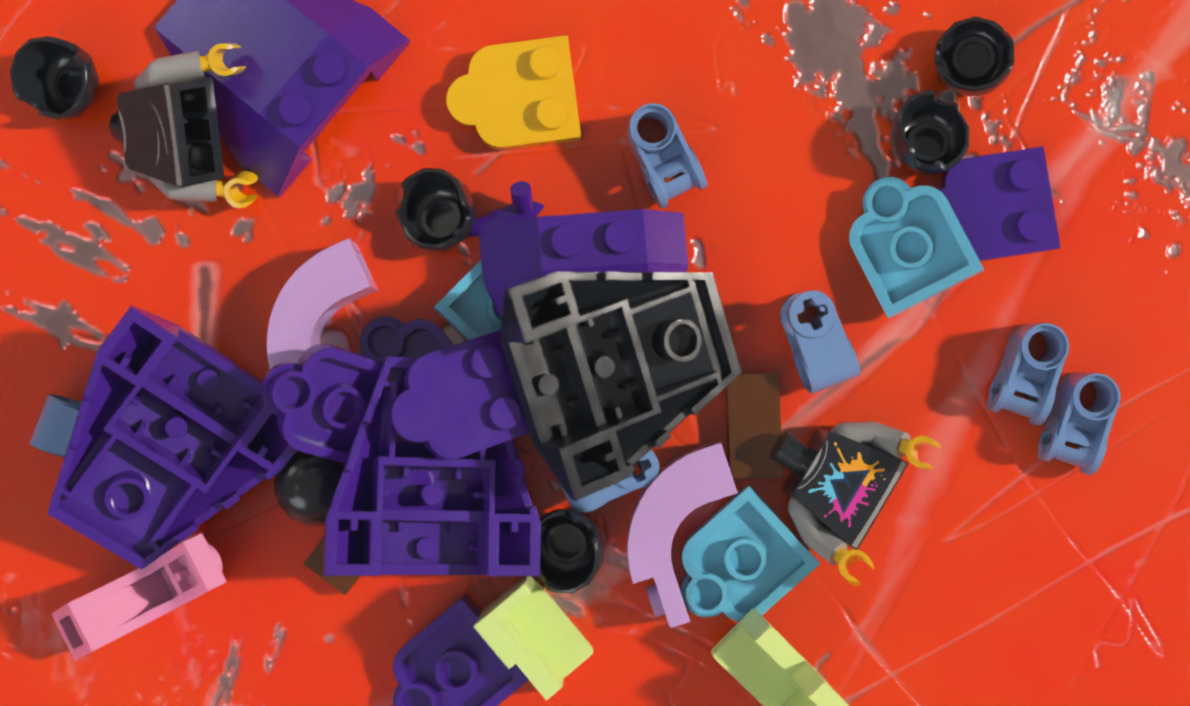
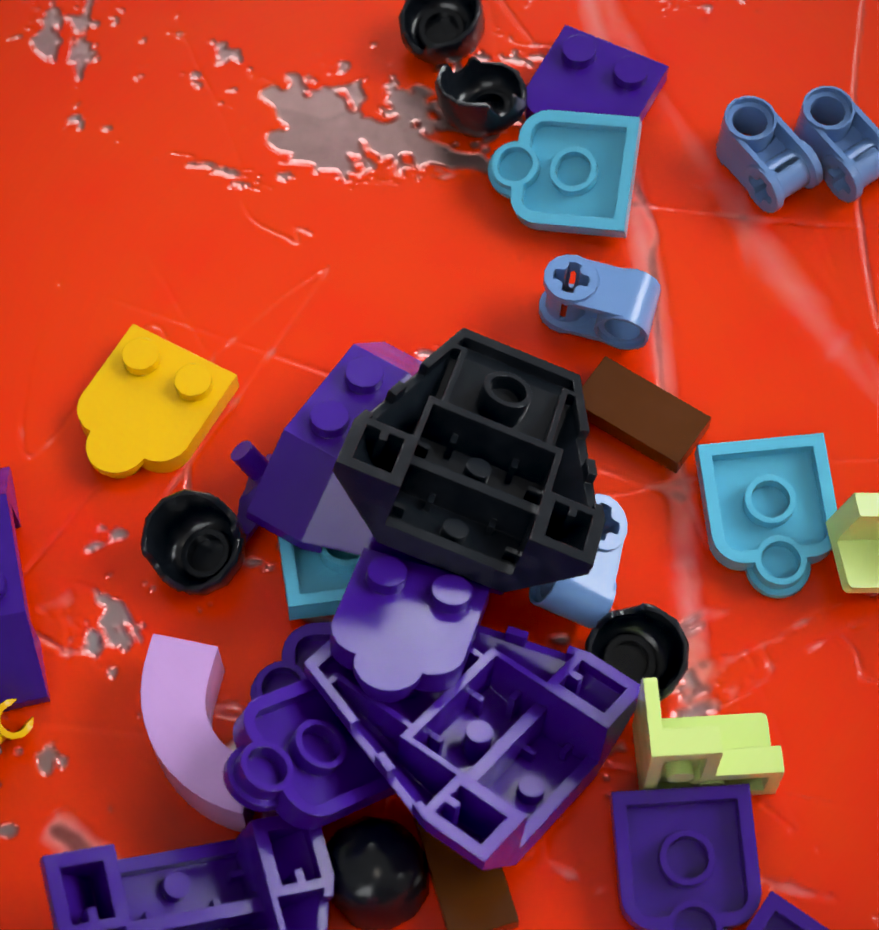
camera: 50 degrees left, 25 degrees down
medium blue piece [627,103,708,210] -> none
lavender arch [627,441,738,628] -> none
torso [770,421,942,586] -> none

